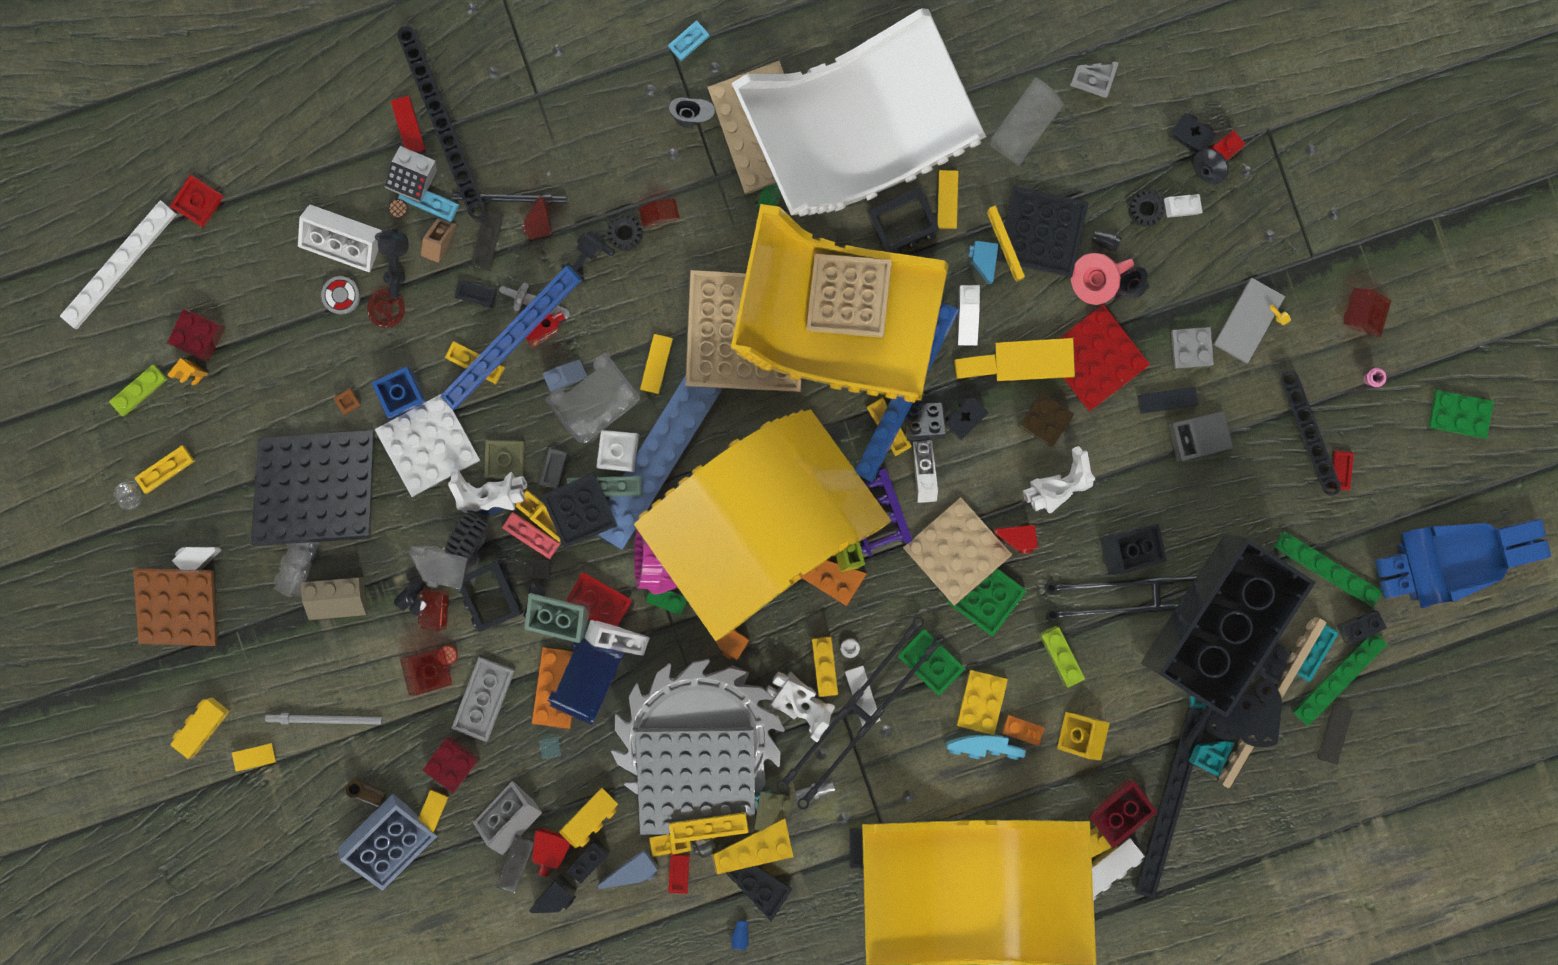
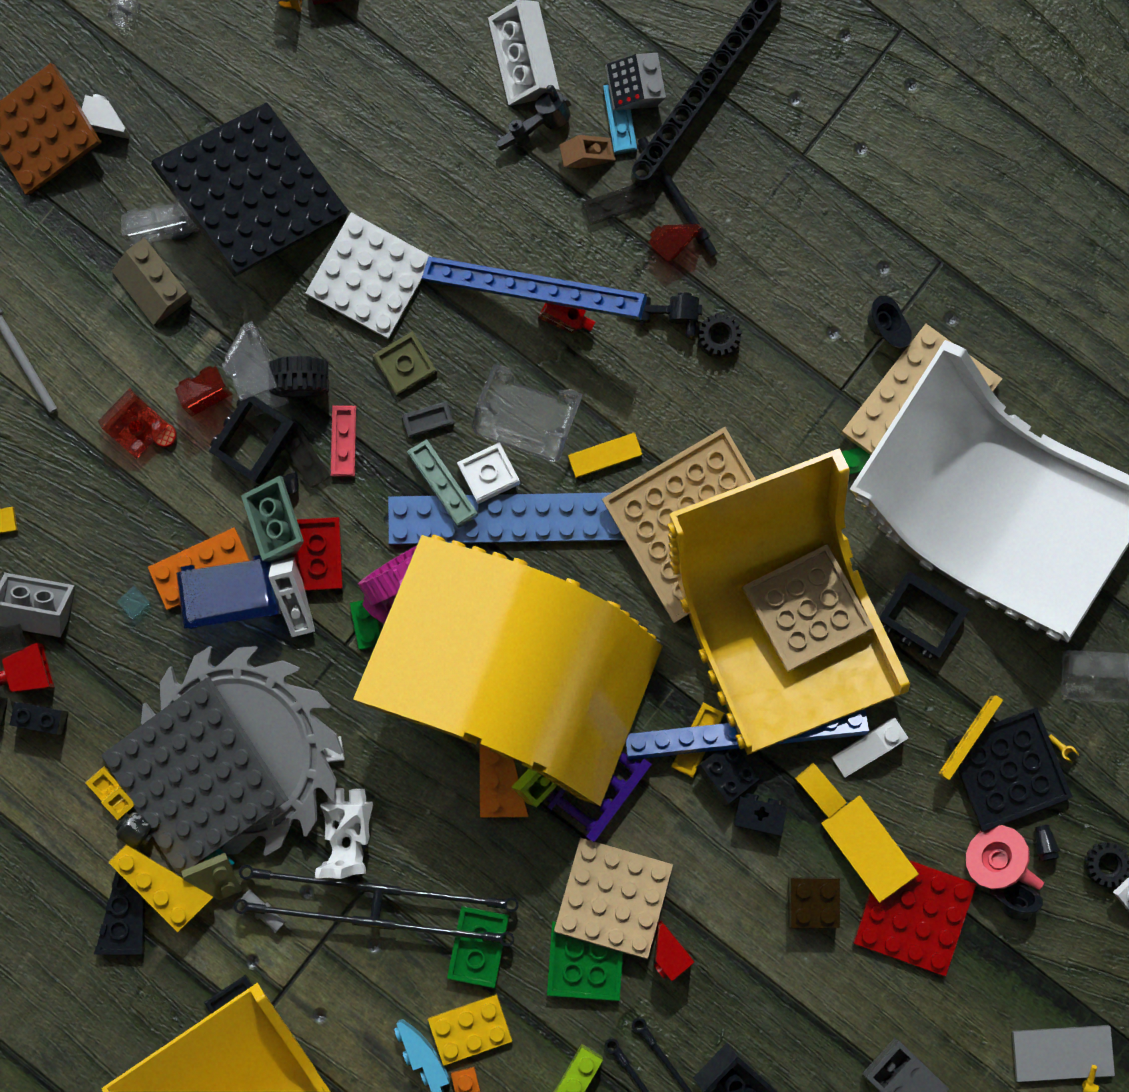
camera: 60 degrees right, 5 degrees down
yellow plate [135,445,195,494] -> none
tile [321,276,361,315] -> none
dark orange plate [334,389,361,415] -> none
clear red piece [367,290,405,328] -> none
blue brick [372,366,427,419] -> none
tile [388,199,409,219] -> none
red tile [391,95,426,154] -> none
black piece [394,572,432,616] -> none
dark red brick [422,736,480,793] -> none
yellow tile [445,341,505,384] -> none
white hips [448,469,527,516] -> none
light grey tile [451,656,515,742] -> none
black tile [454,279,497,308] -> none
light grey sword [499,283,570,319] -> none
yellow slope [516,489,561,542] -> none
black plate [541,472,618,548] -> none
sand blue slope [543,360,588,393] -> none
yellow brick [559,788,618,848] -> none
sand blue slope [597,848,659,889] -> none
clear red slope [638,199,680,227] -> none
medium azure plate [668,20,709,61] -> none
red tile [668,853,690,894] -> none
yellow plate [669,812,749,843] -> none
orange slope [716,629,750,660] -> none
blue cone [730,920,749,950] -> none
yellow brick [812,635,838,697] -> none
white tile [840,638,860,658] -> none
white tile [845,666,881,726] -> none
white slope [913,440,938,503] -> none
yellow tile [937,170,958,229] -> none
dark azure slope [968,241,998,284] -> none
white hips [1023,446,1095,513] -> none
black tile [1137,386,1198,414] -> none
light grey plate [1171,327,1214,369] -> none
none -> yellow hand [1049,734,1079,763]

